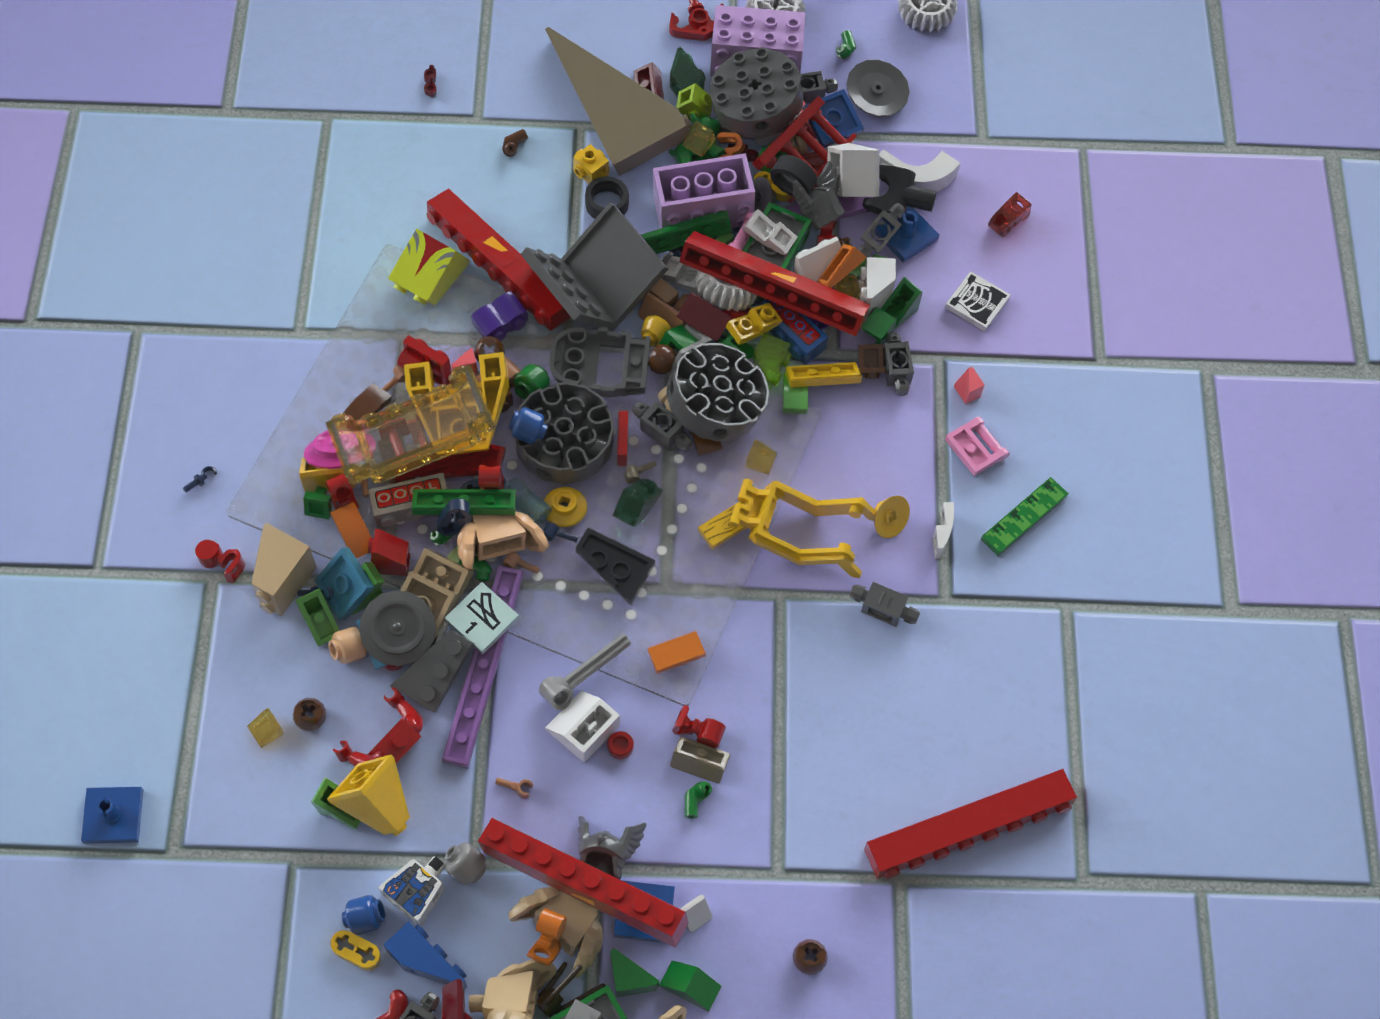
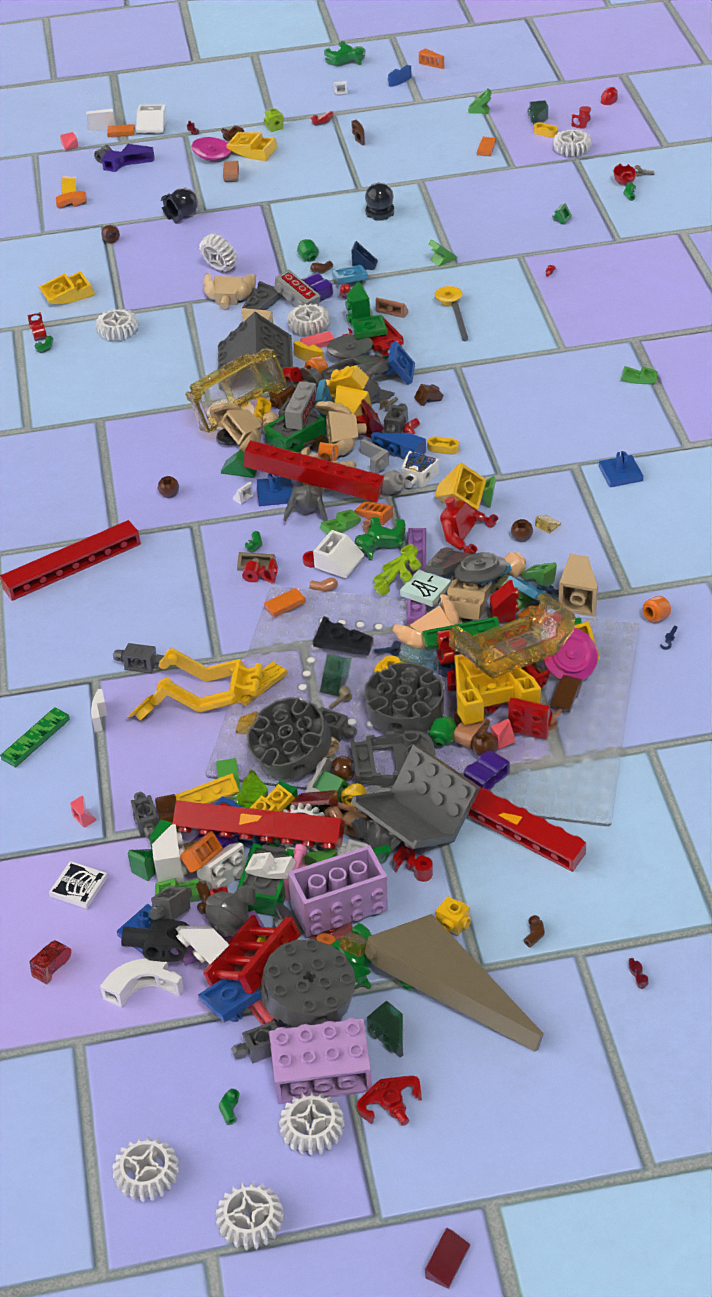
camera: 175 degrees right, 20 degrees down
red leg [195,539,245,583] -> none
blue head [342,895,386,935] -> none
neon yellow slope [388,228,470,306] -> none
dark blue beam [436,499,470,536] -> none
blue head [508,407,548,444] -> none
light grey axle [539,634,631,710] -> none
black tyre [585,176,629,219] -> none
red tile [617,411,628,466] -> none
slope [633,62,664,99] -> none
lime brick [676,83,713,122] -> none
black tyre [770,155,817,196] -> none
dark grey piece [846,60,910,117] -> none
bright pink plate [945,417,1010,477] -> none
none -> nougat arm [309,578,338,592]
none -> bright green slope [320,509,361,535]
none -> orange slope [354,501,393,525]
none -> green animal [354,517,406,560]
none -> light grey bracket [360,439,389,474]
none -> lime plant [373,544,422,596]
none -> orange head [643,596,671,623]

